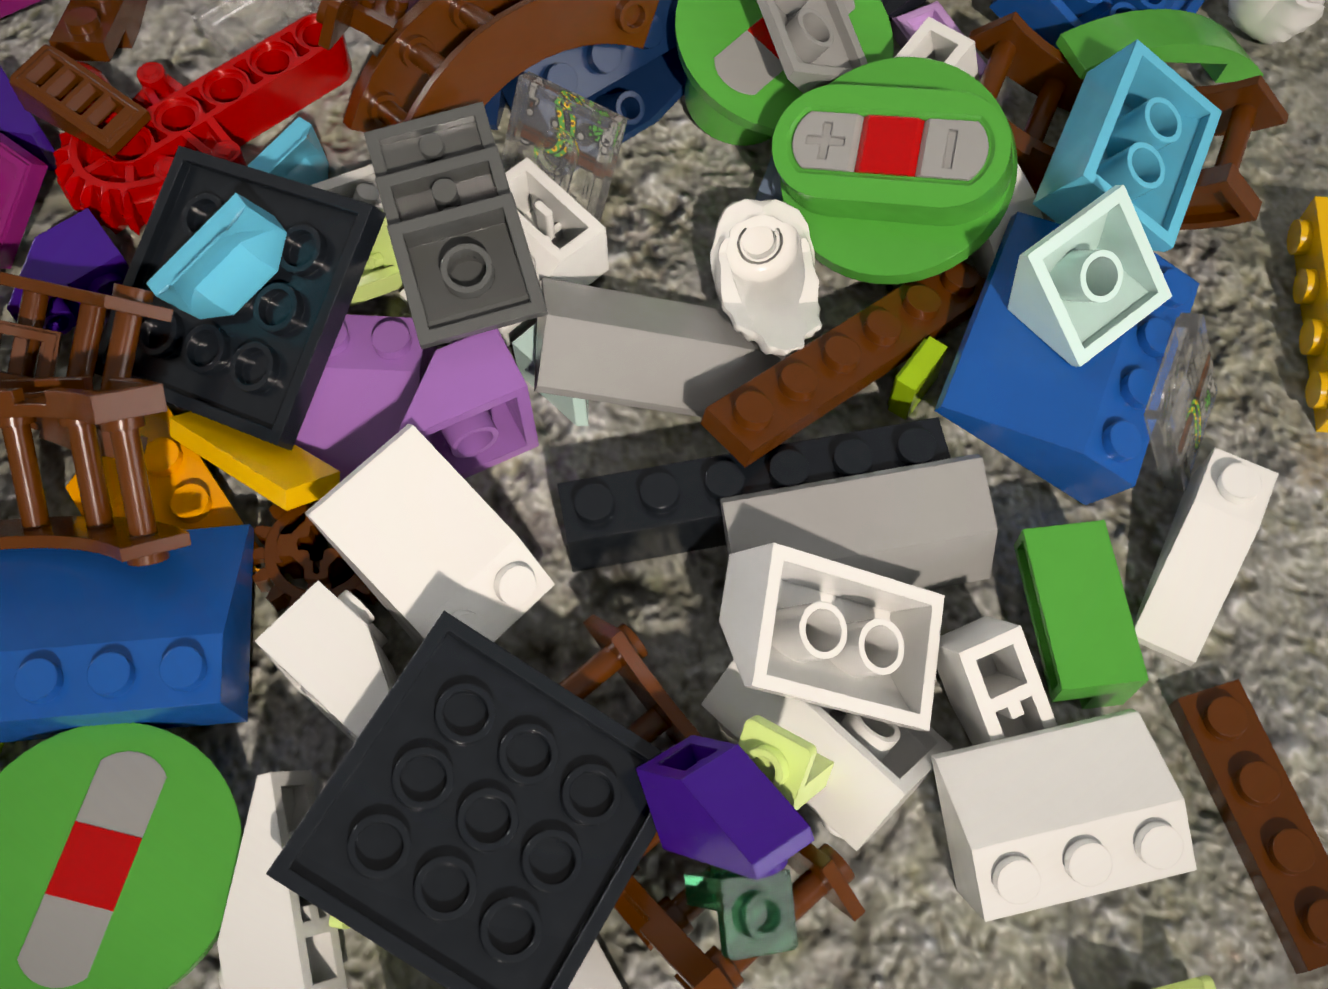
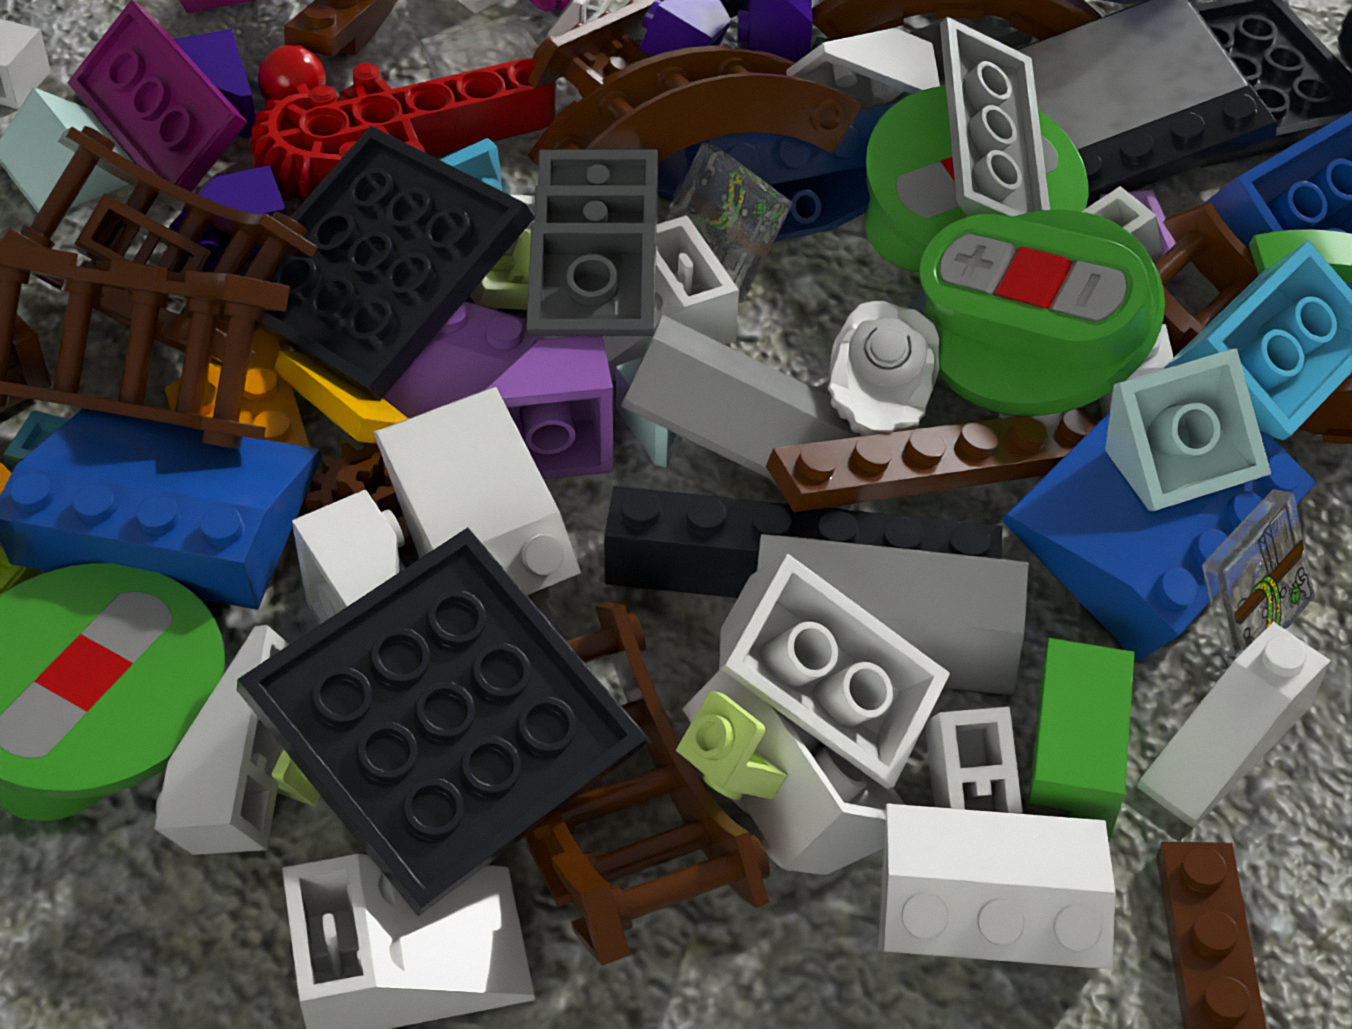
camera: 15 degrees right, 15 degrees down
reddish brown slope [9,44,151,157] -> none
medium azure slope [146,193,287,319] -> none
dark purple slope [636,735,814,880] -> none
clear green bracket [684,865,798,961] -> none
lime tile [887,336,948,420] -> none

